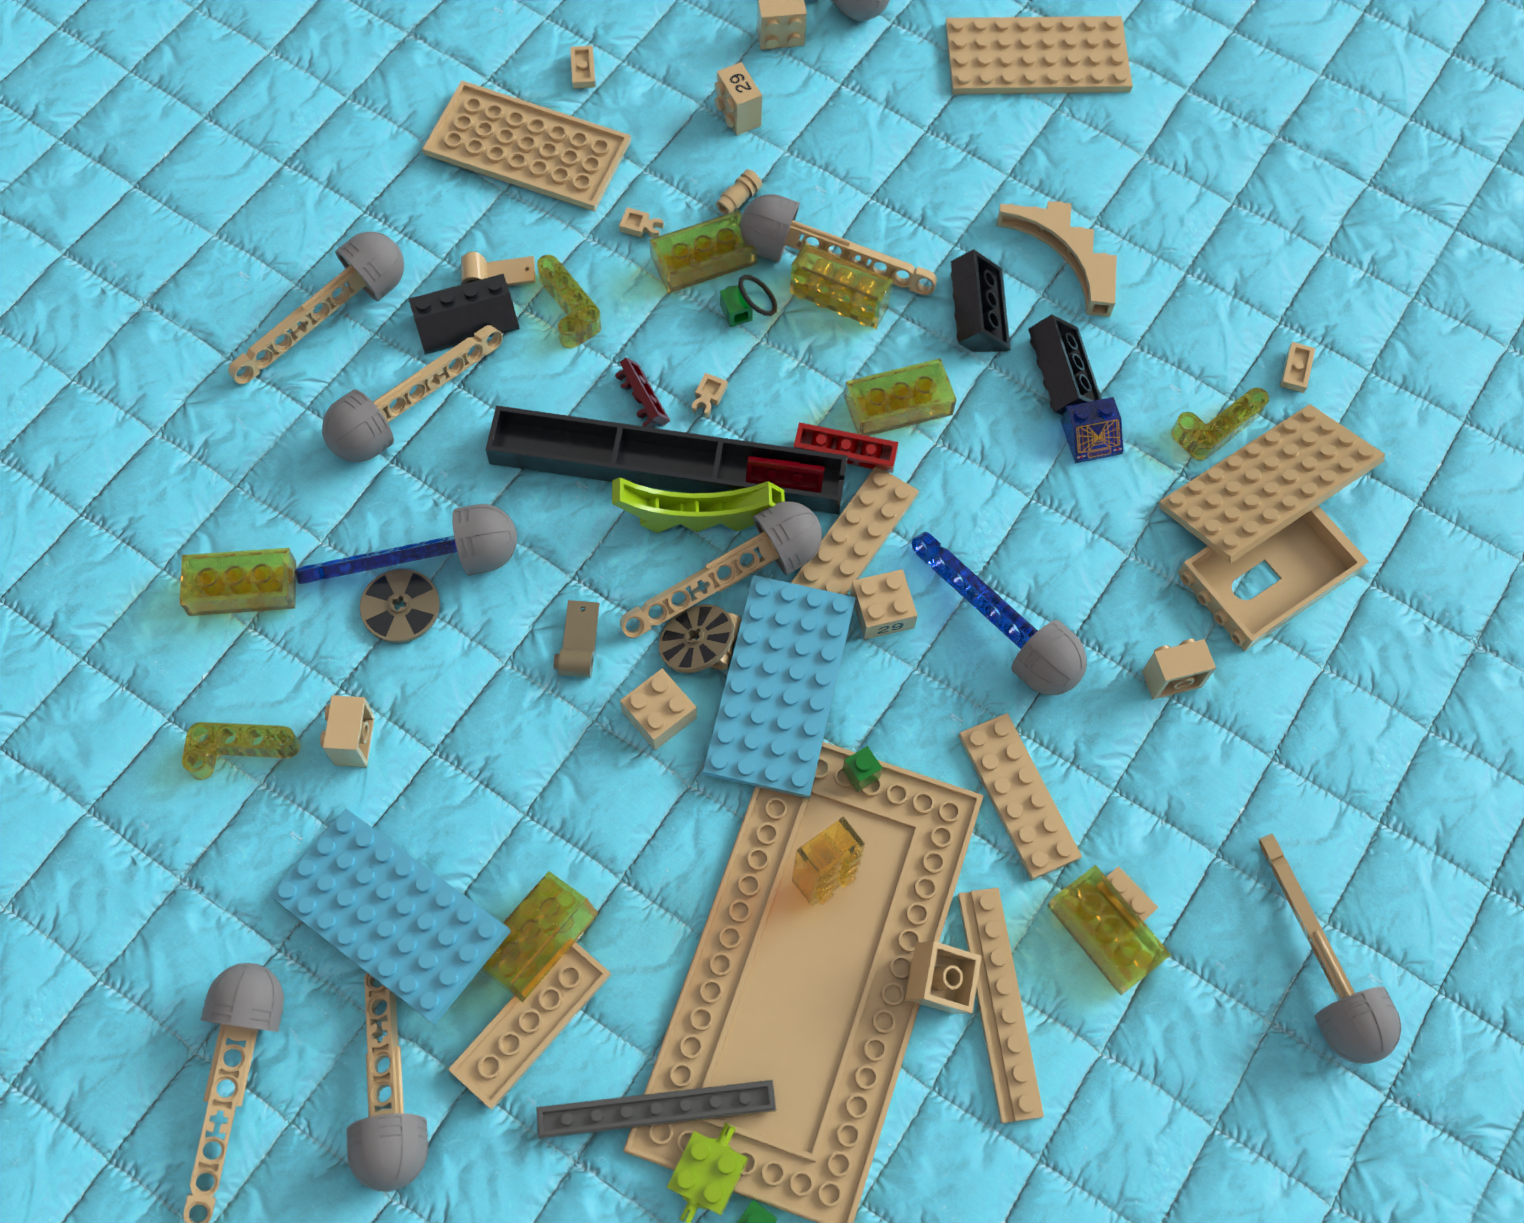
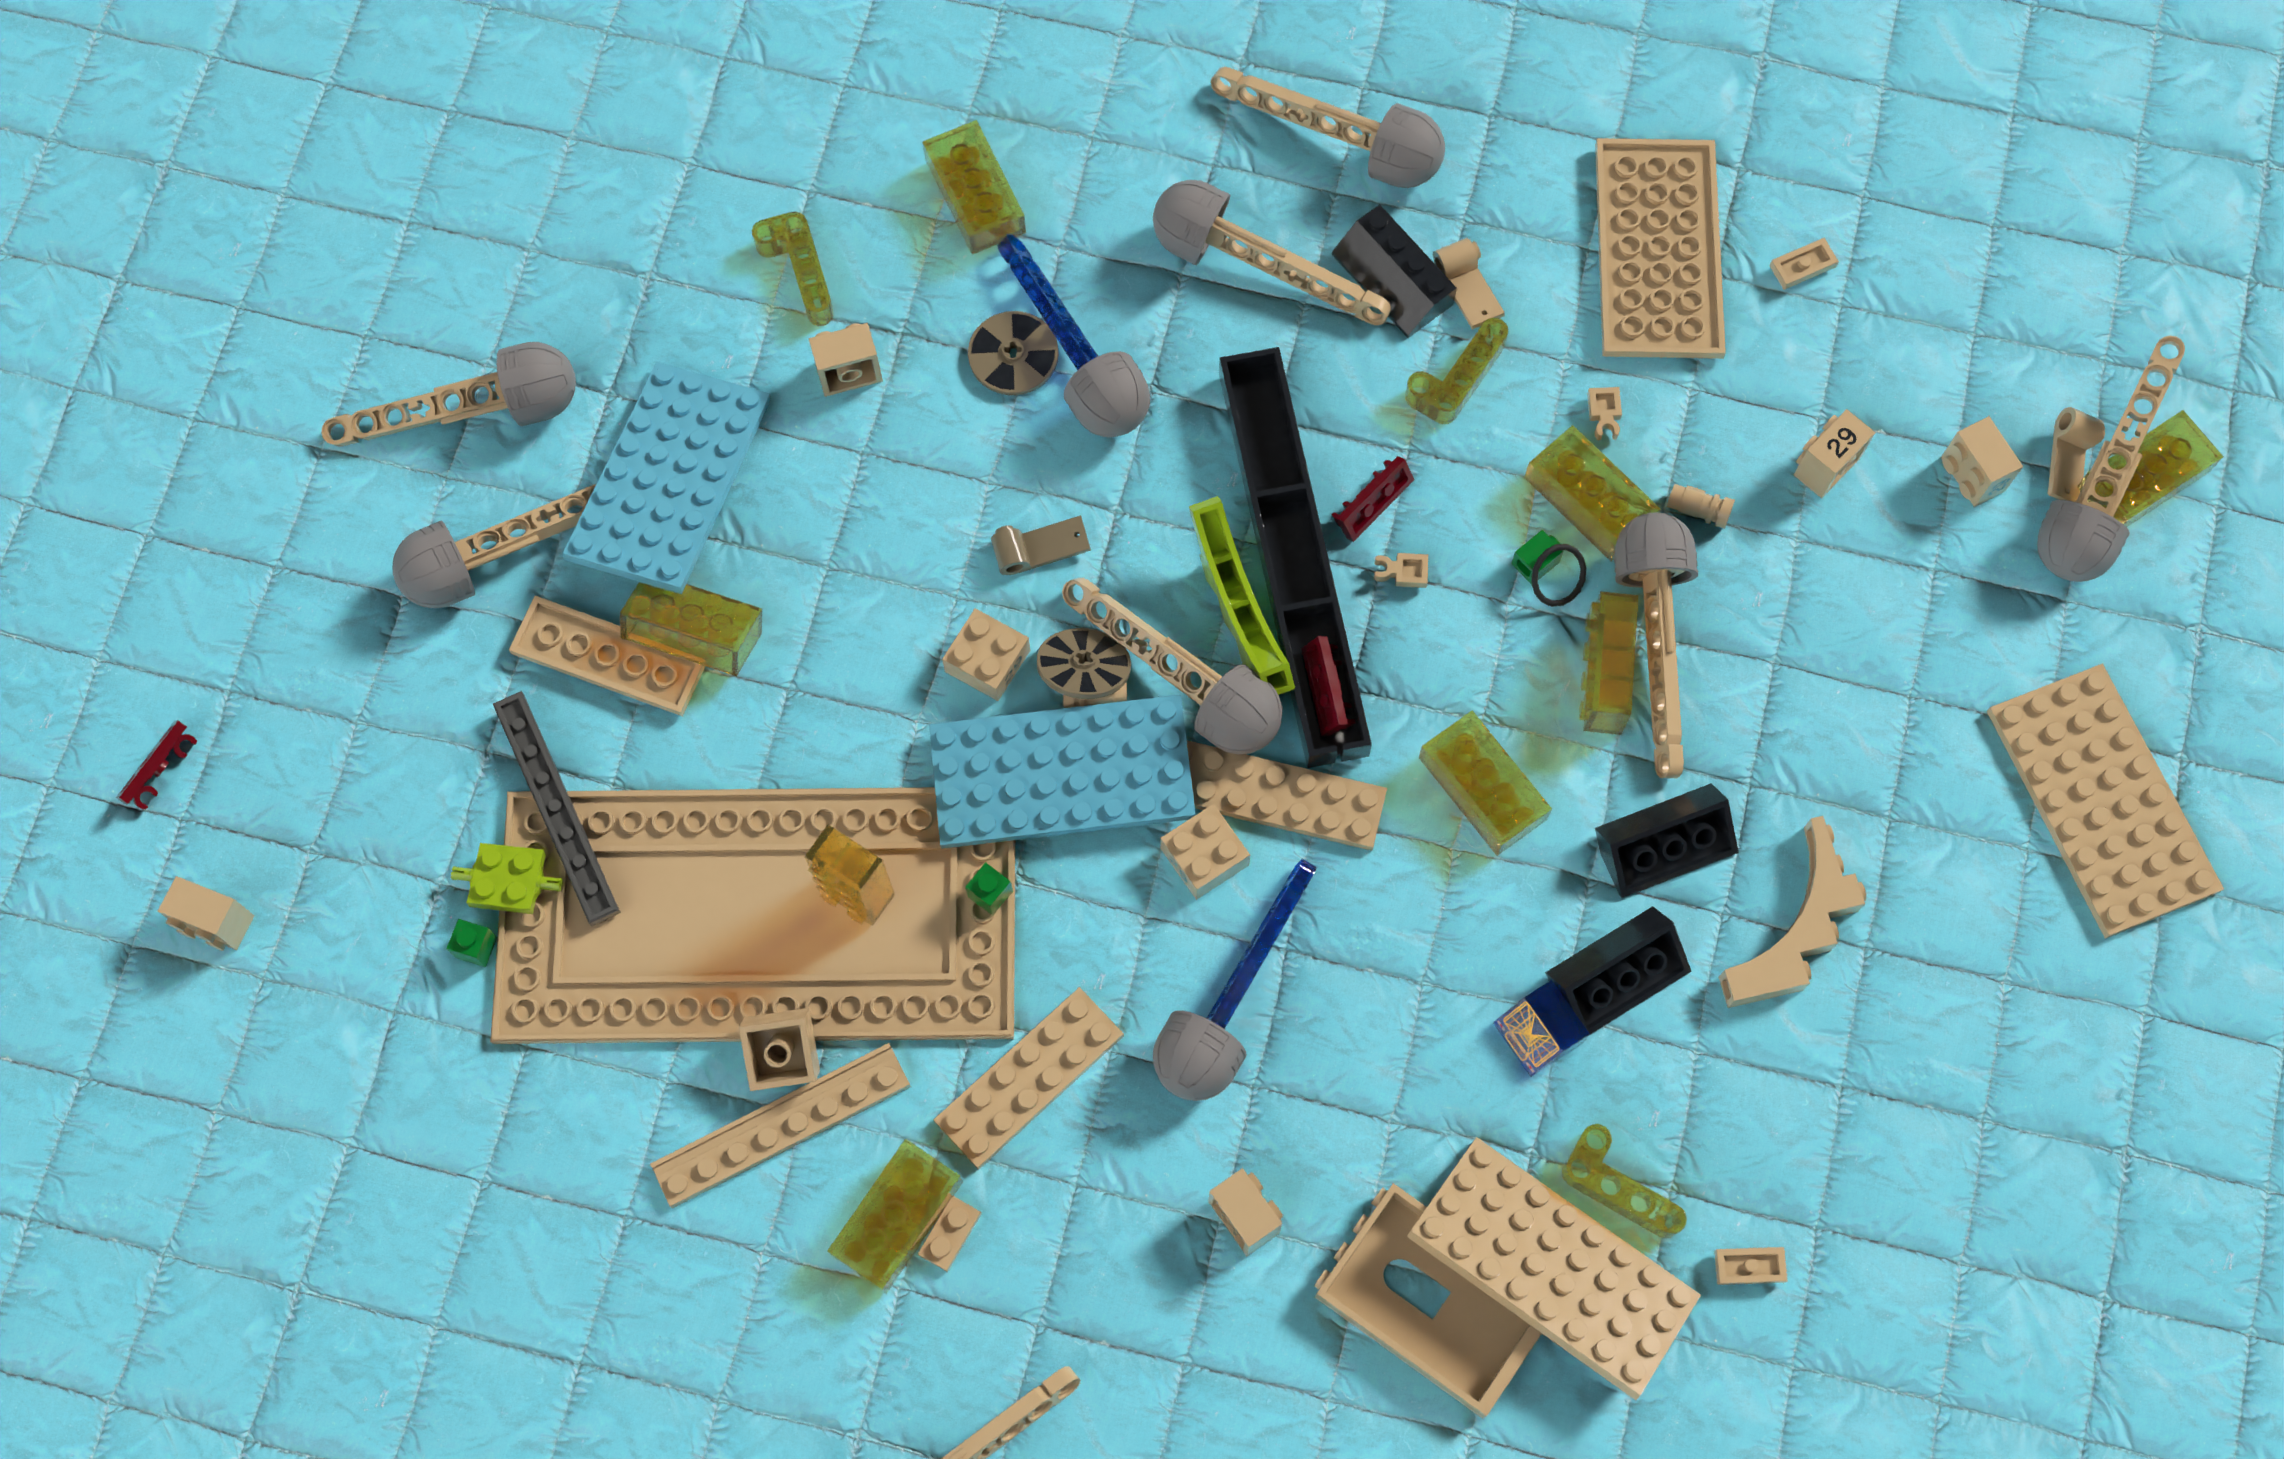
camera: 75 degrees right, 5 degrees up
red brick [794,422,899,473] -> none

